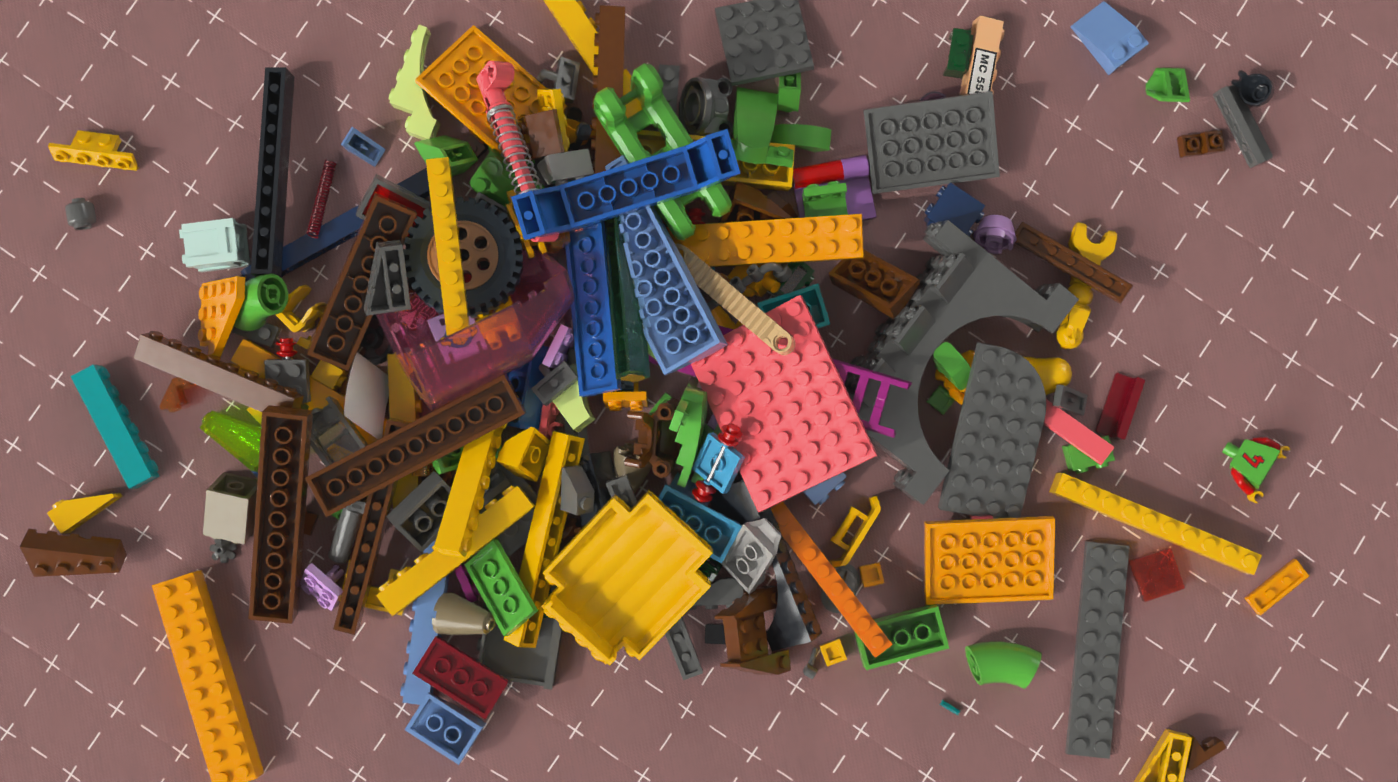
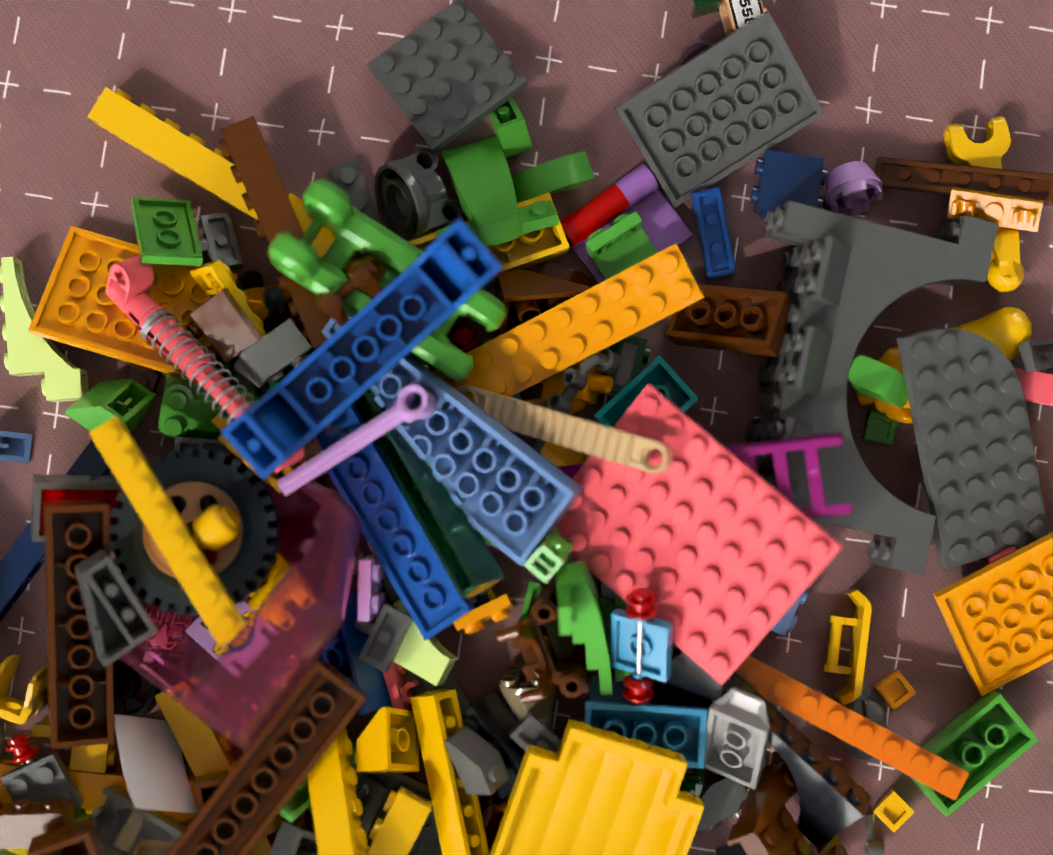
camera: 20 degrees left, 0 degrees up
none -> bright green tile [131,197,203,266]
none -> yellow head [193,504,240,551]
none -> lavender piece [277,385,436,496]
none -> reddish brown piece [315,259,383,326]
none -> bright green leg [524,528,574,583]
none -> blue tile [690,187,736,279]
none -> light orange plate [947,187,1044,232]

